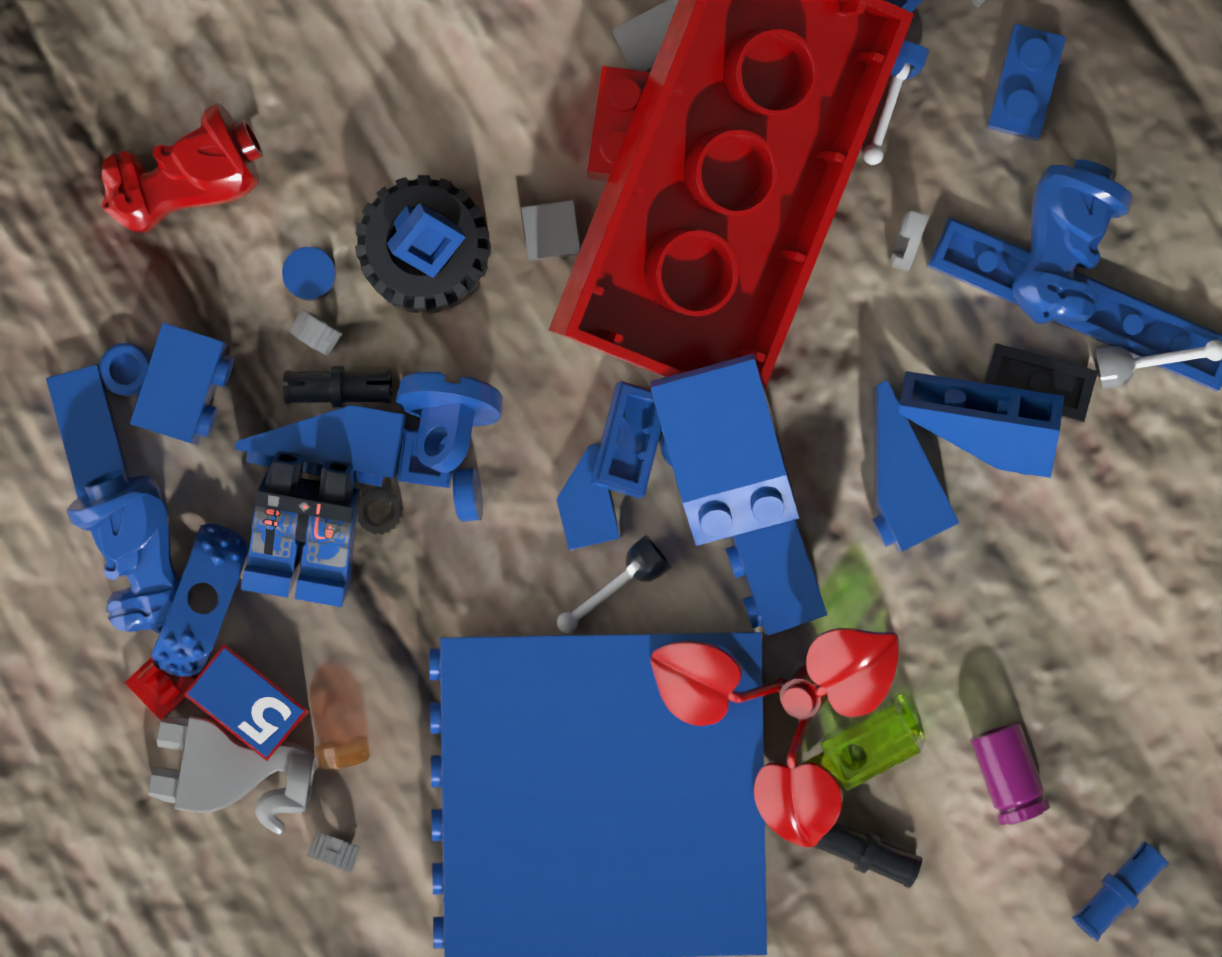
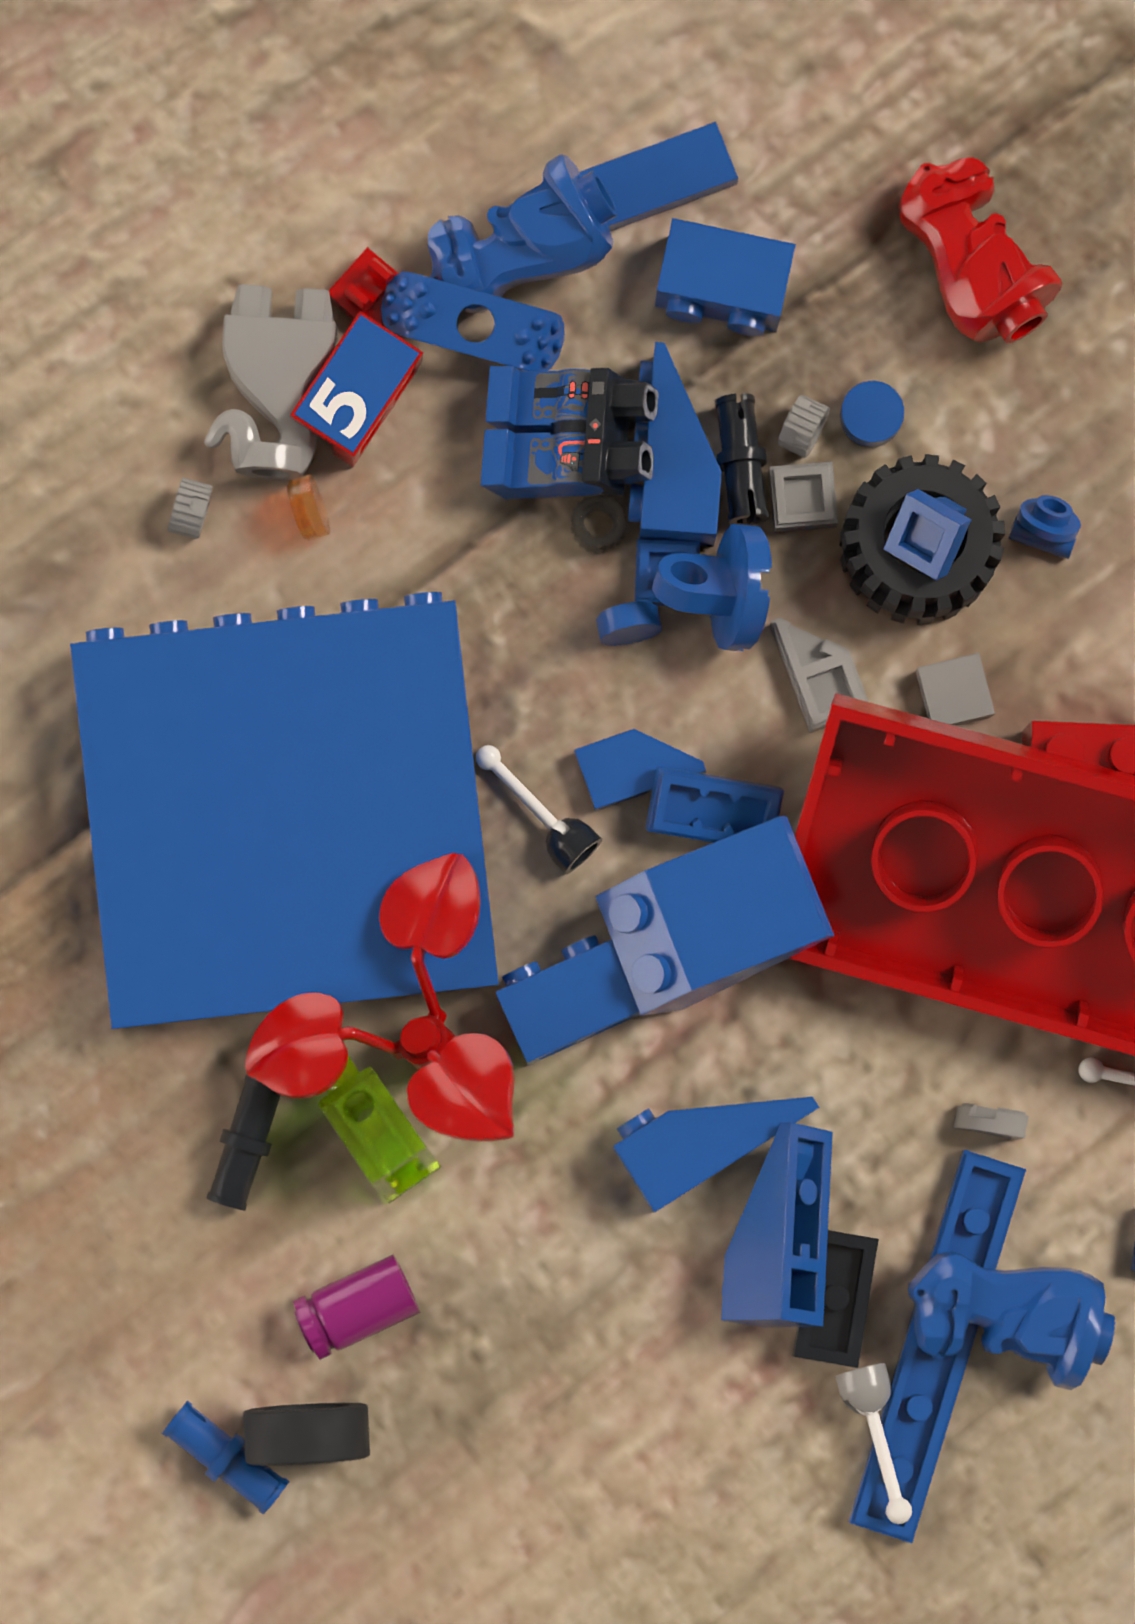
camera: 80 degrees right, 5 degrees down
blue tile [99,343,151,397] -> none
none -> black tyre [243,1403,370,1465]
none -> light grey tile [768,461,838,532]
none -> light grey tile [770,618,868,733]
none -> blue plate [1008,495,1081,559]

